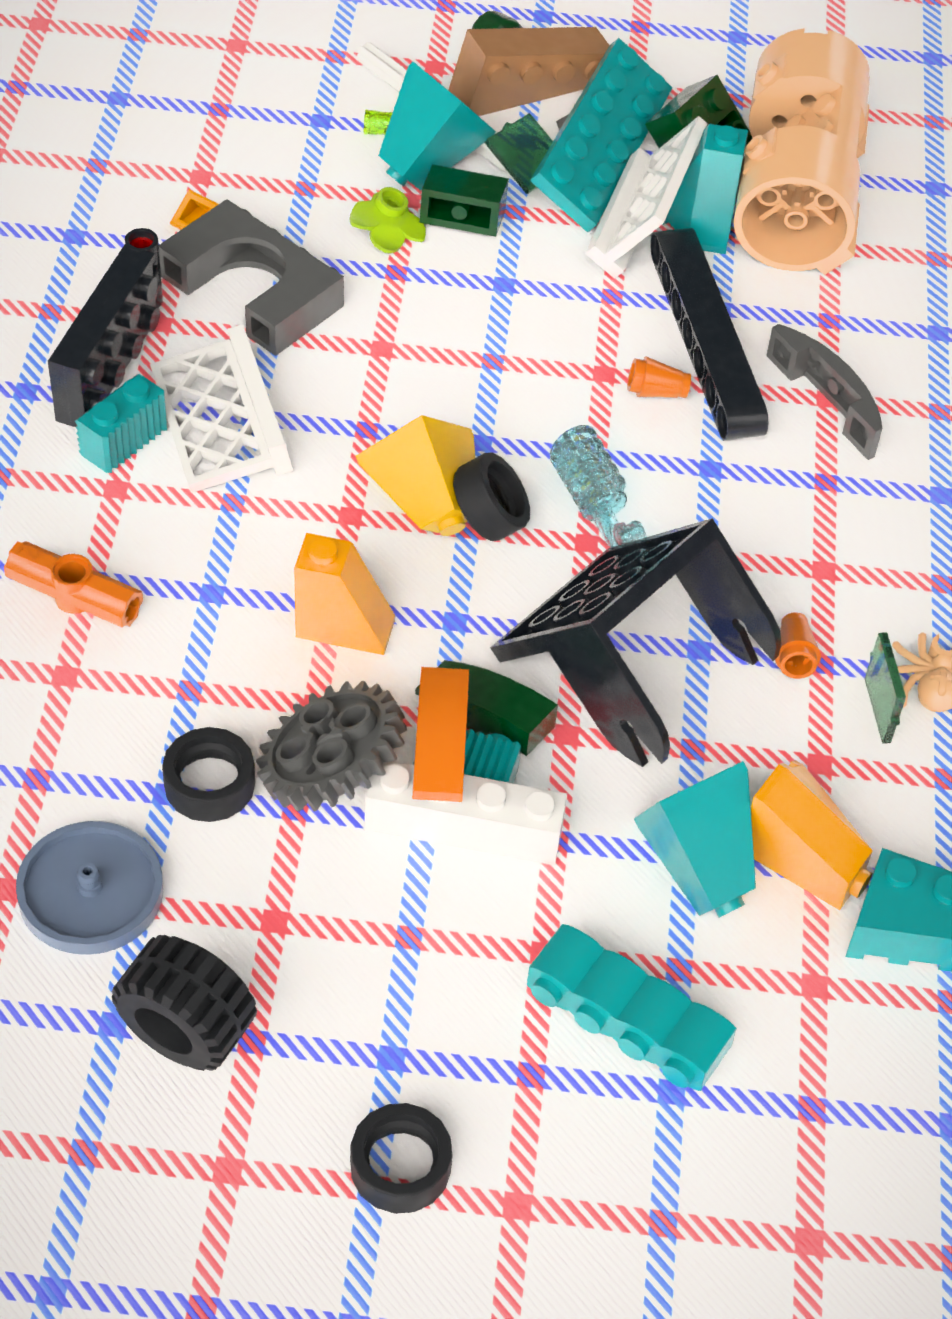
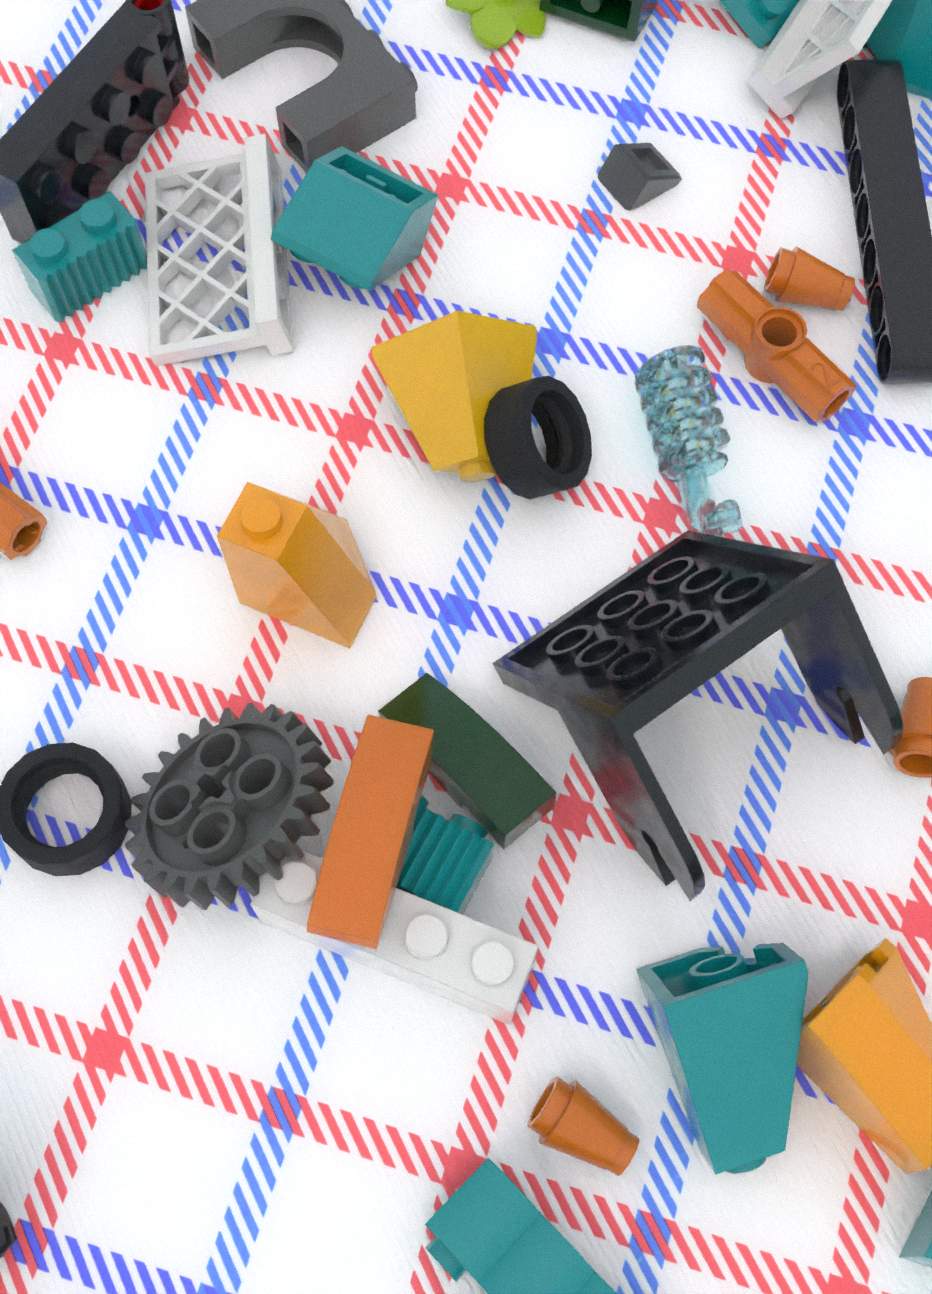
camera: 15 degrees right, 15 degrees up
none -> teal slope [270,146,439,291]
none -> orange cone [527,1076,640,1176]
none -> dark grey slope [597,142,682,211]
none -> orange piece [697,269,856,423]

